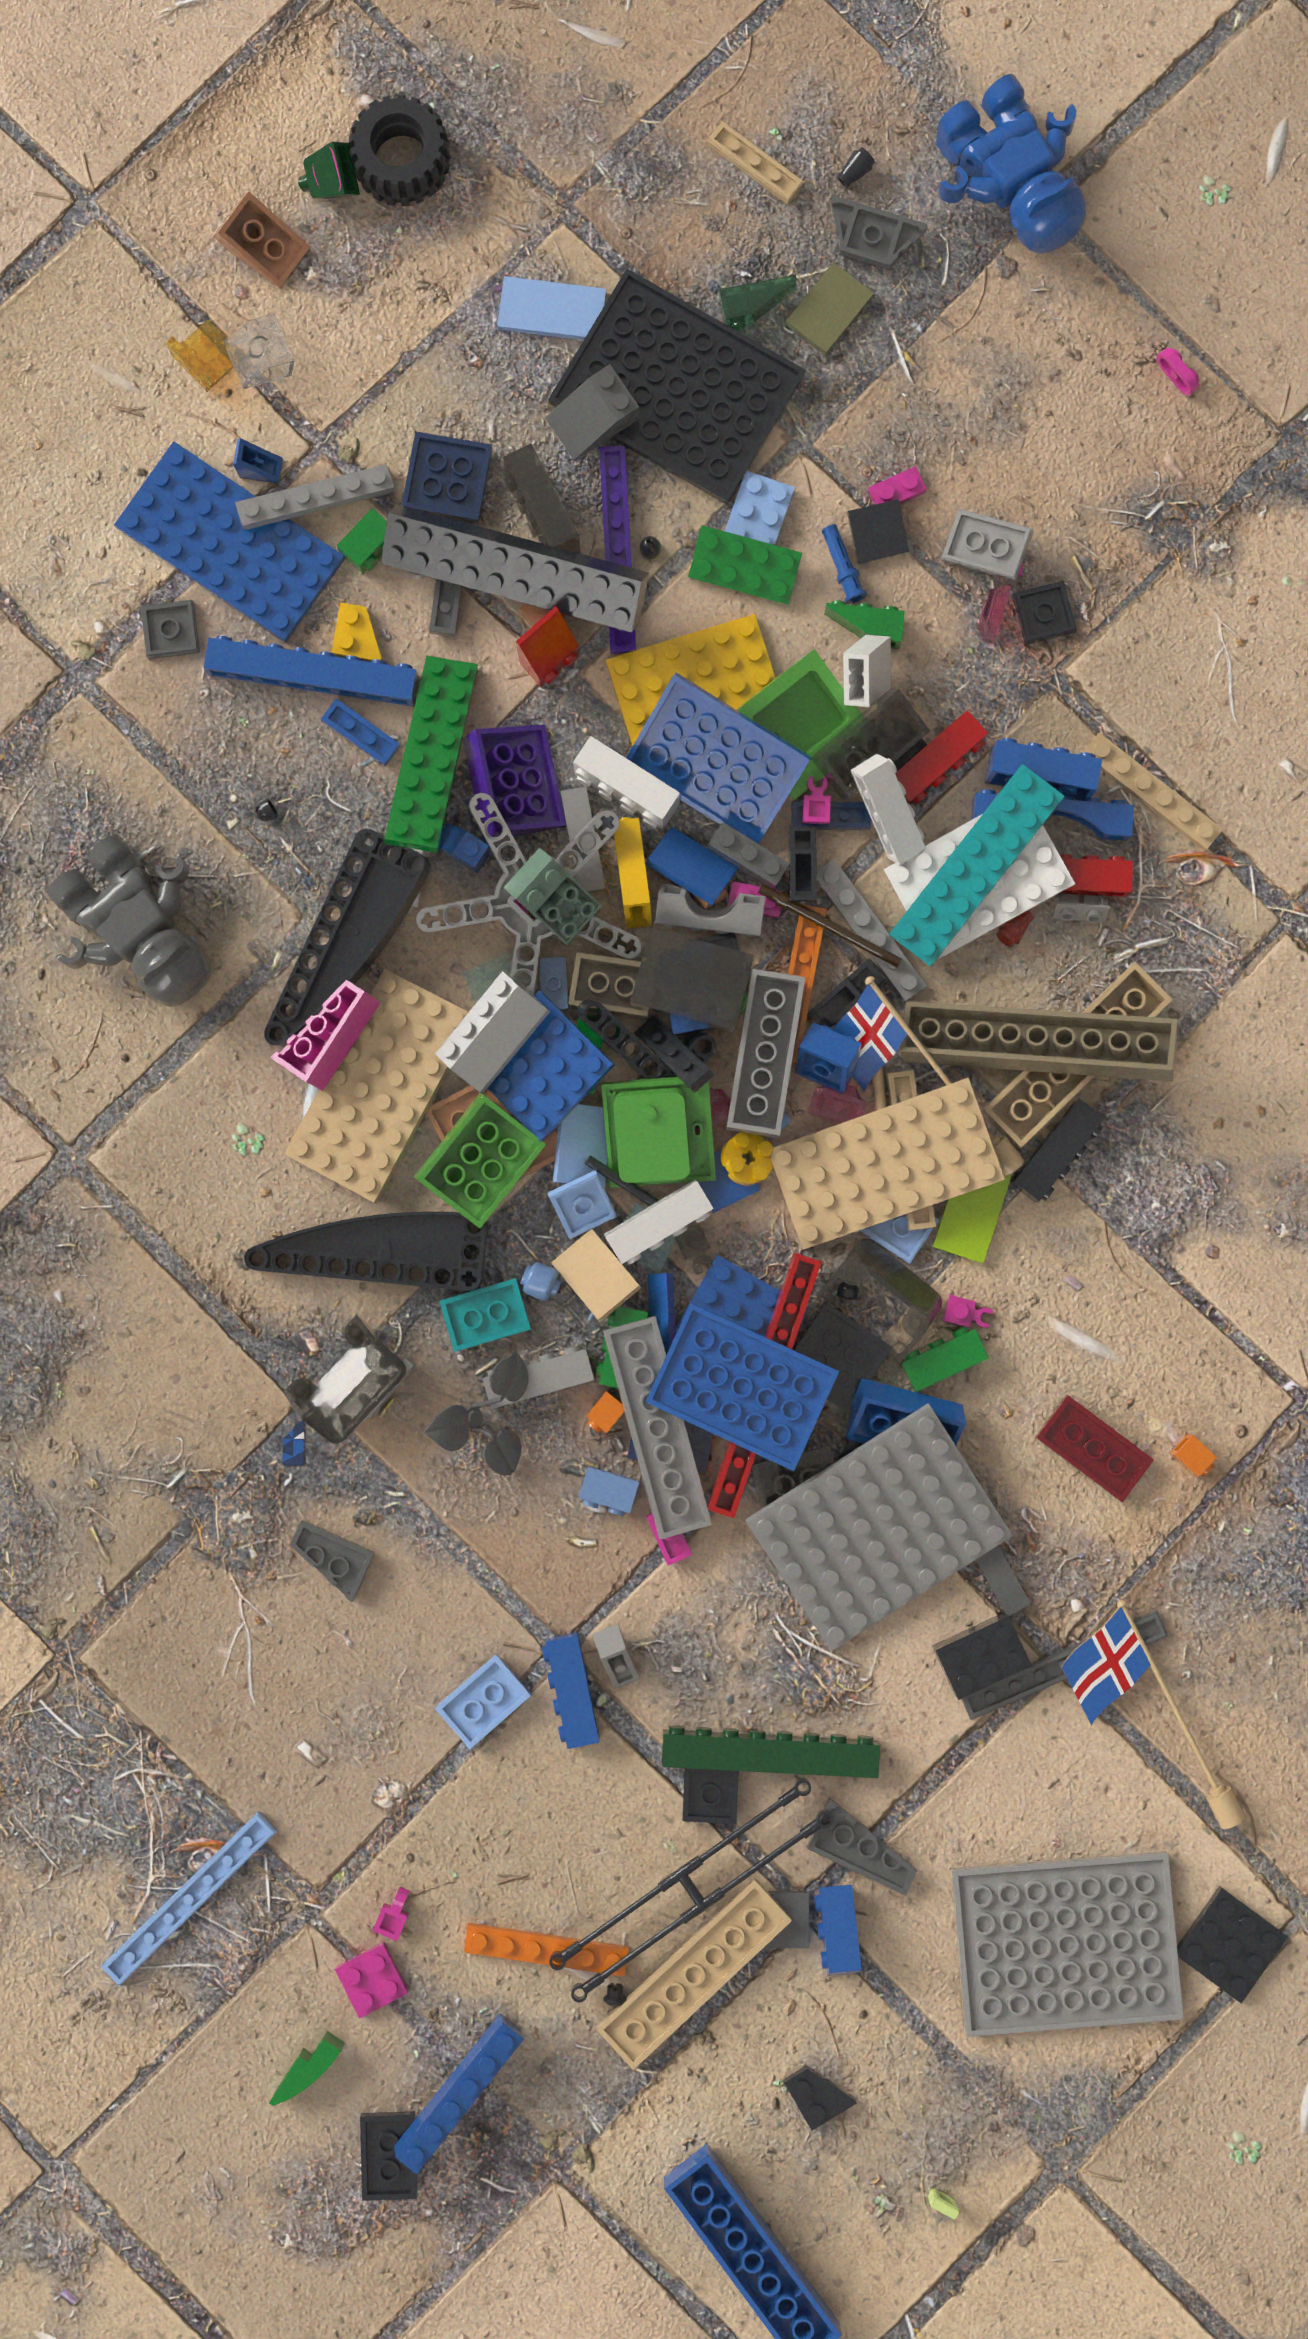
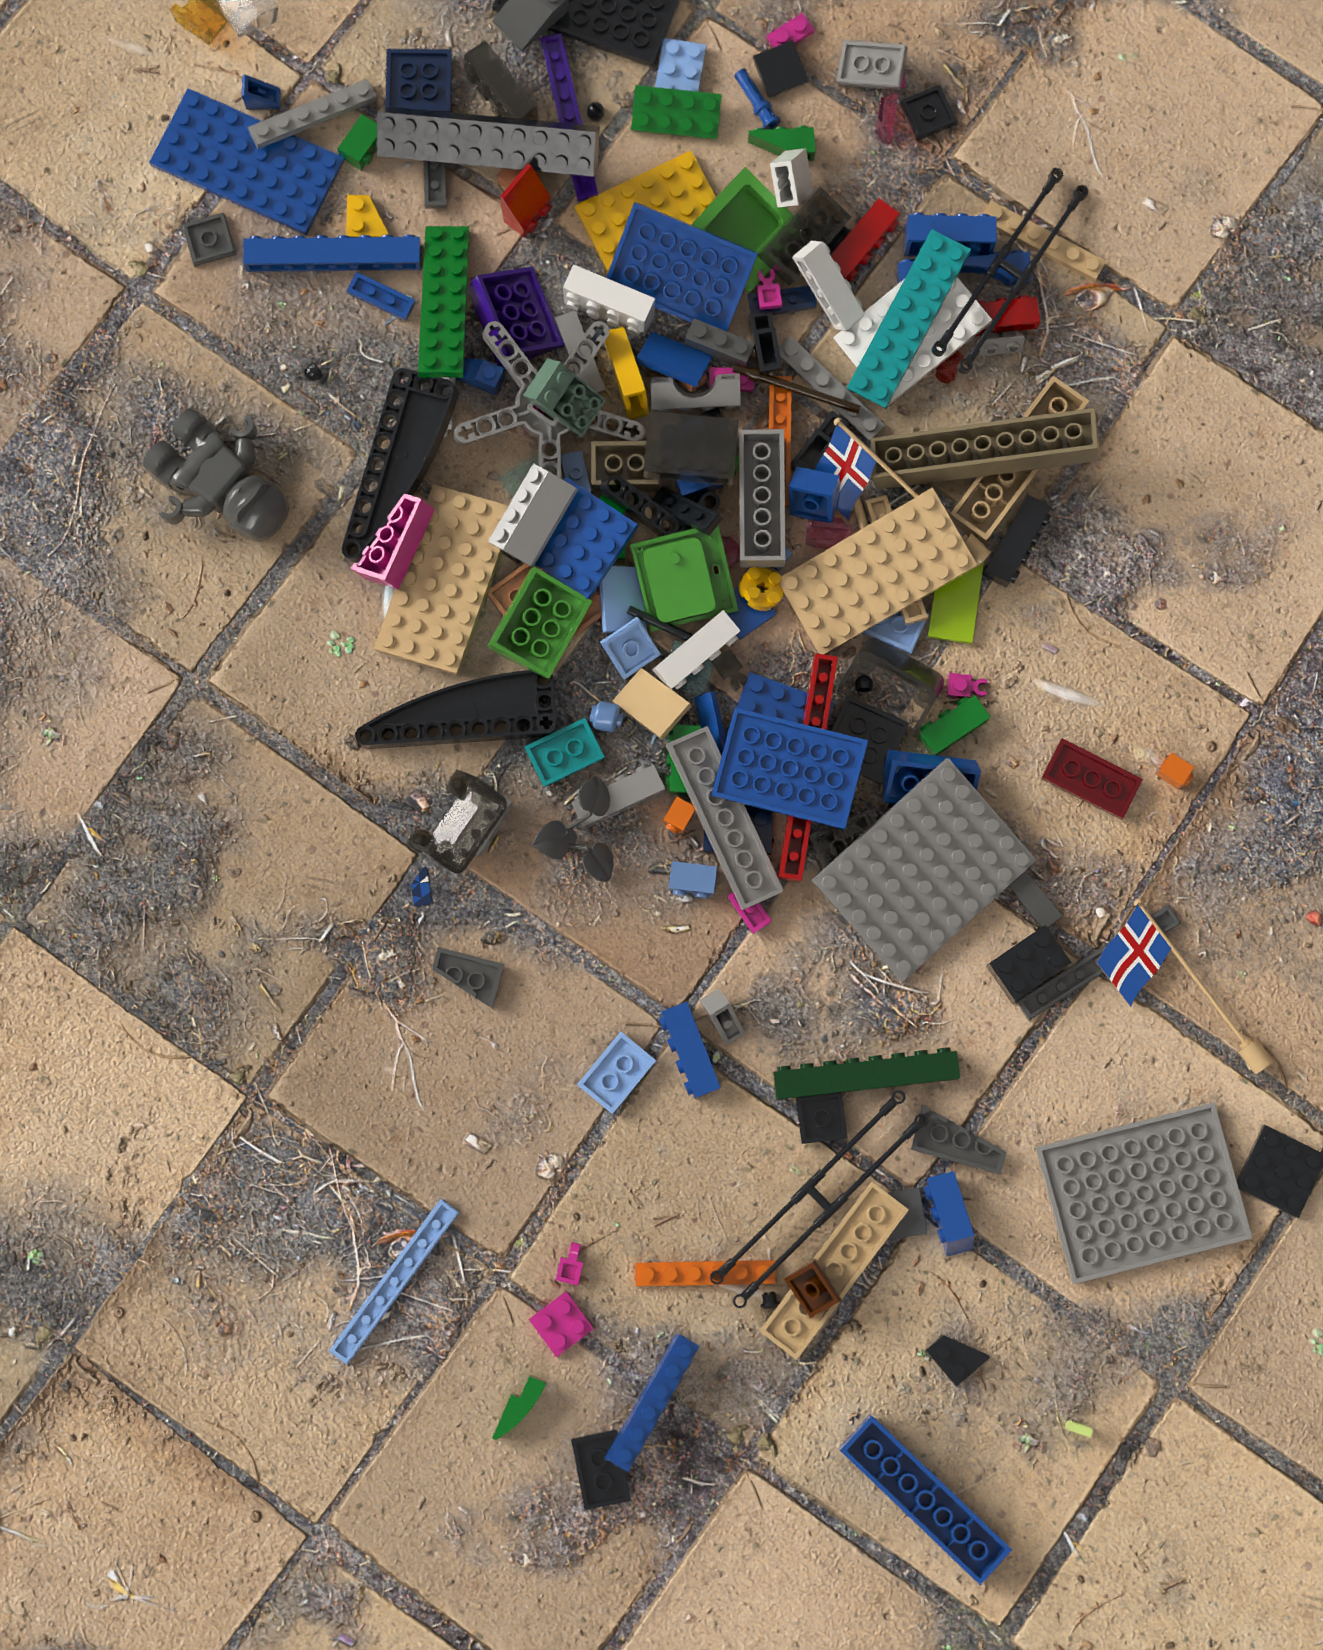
camera: 10 degrees left, 5 degrees down
none -> reddish brown slope [784,1259,842,1318]
none -> black bar [931,168,1089,374]

